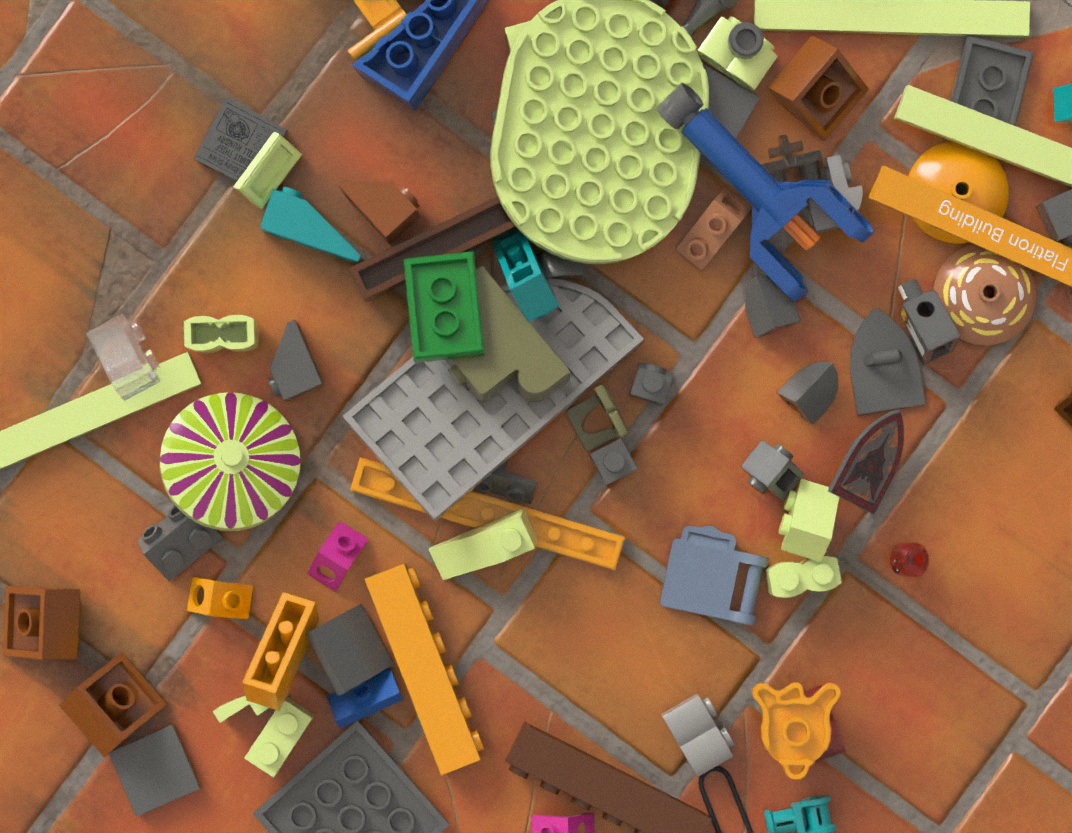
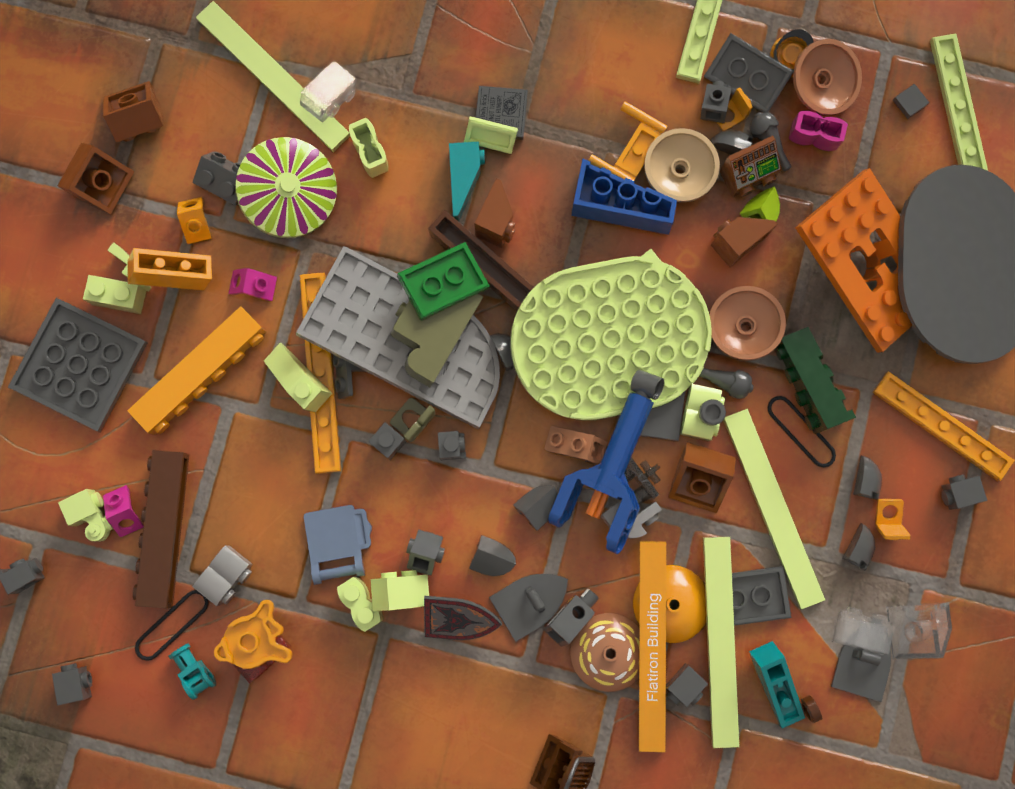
camera: 70 degrees right, 5 degrees down
dark grey tile [109,724,202,817] -> none
dark grey slope [268,320,325,402] -> none
dark grey tile [306,604,394,696] -> none
blue plate [327,668,403,728] -> none
teal slope [492,229,559,322] -> none
clear red piece [890,542,929,577] -> none

